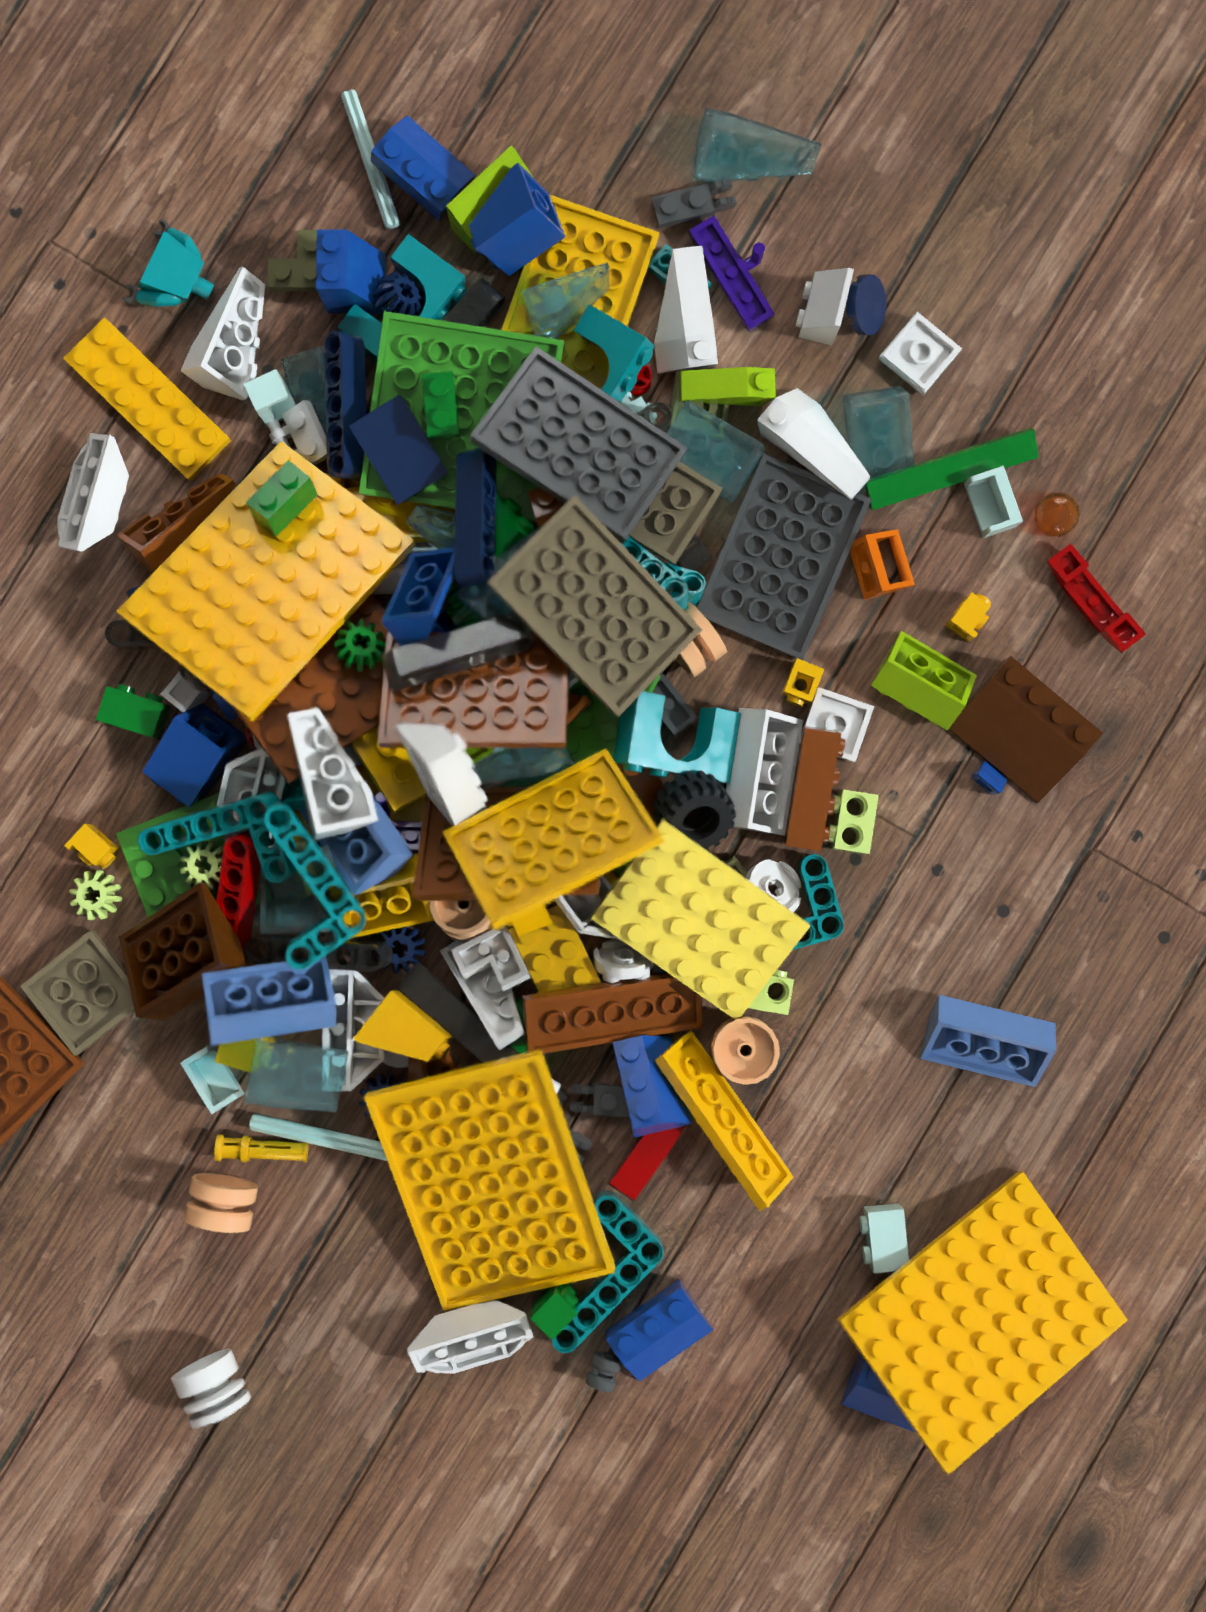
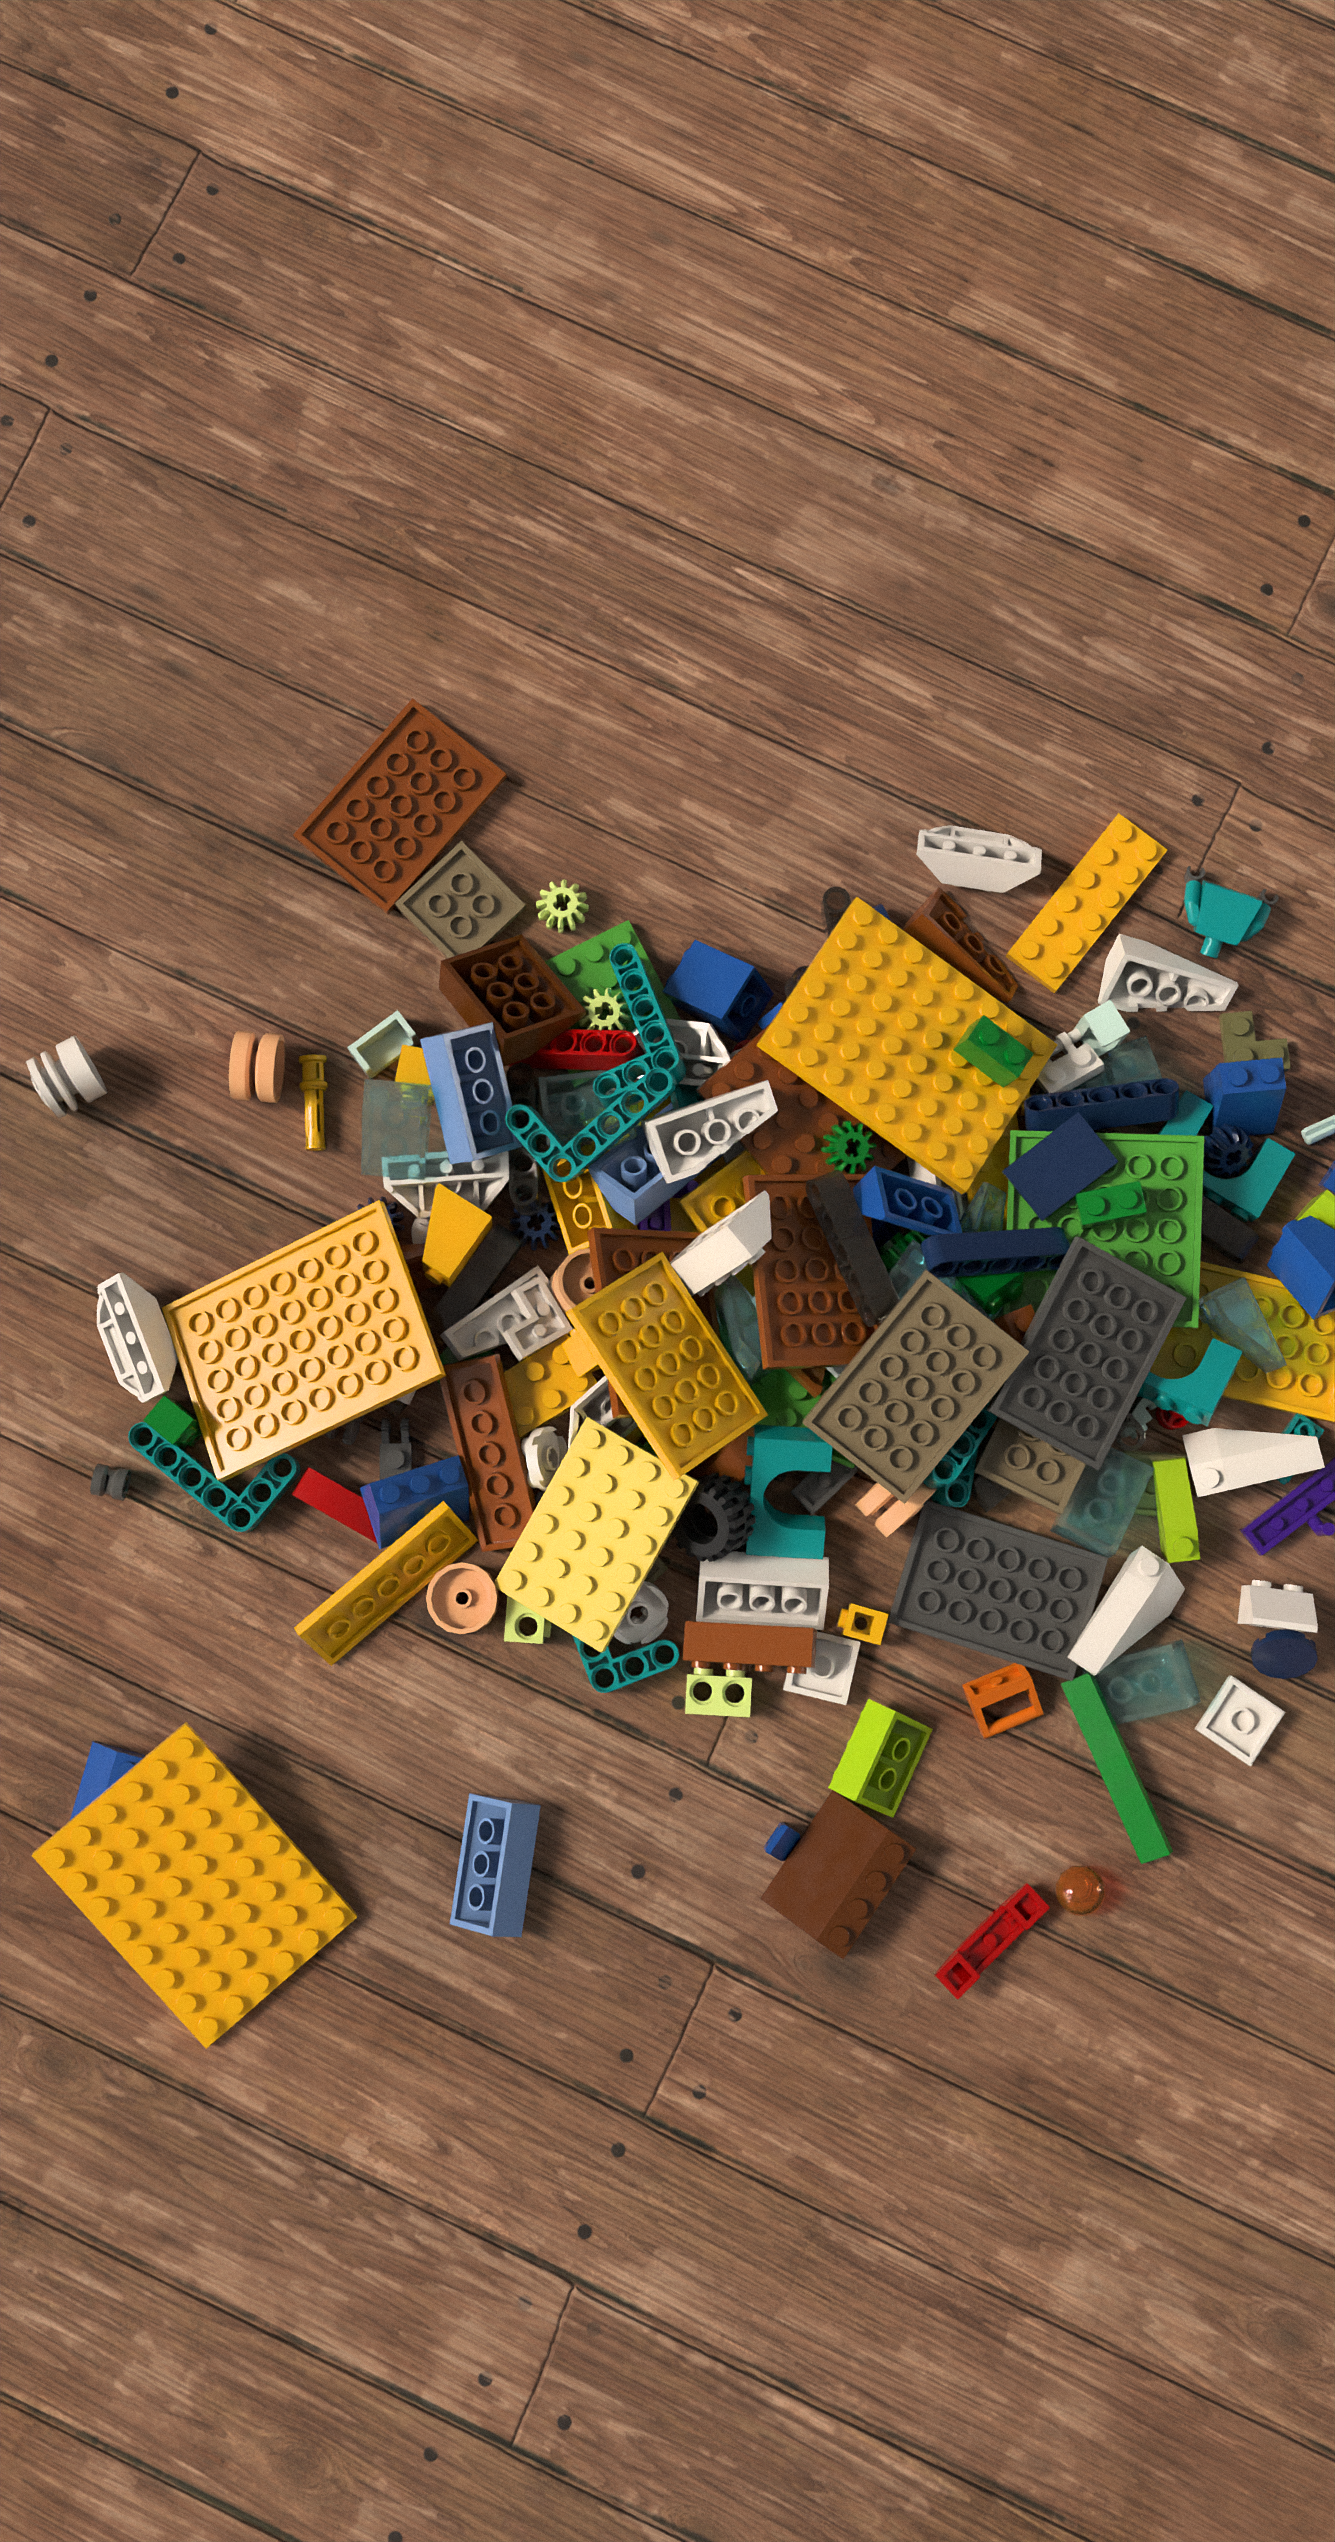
camera: 85 degrees right, 5 degrees down
yellow brick [64,824,119,870] -> none
green brick [95,684,171,740] -> none
white panel [161,671,210,713] -> none
light aqua axle [249,1114,387,1161] -> none
blue slope [606,1279,713,1381] -> none
light aqua brick [859,1203,909,1273] -> none
yellow brick [945,592,991,642] -> none
light aqua panel [964,466,1023,538] -> none

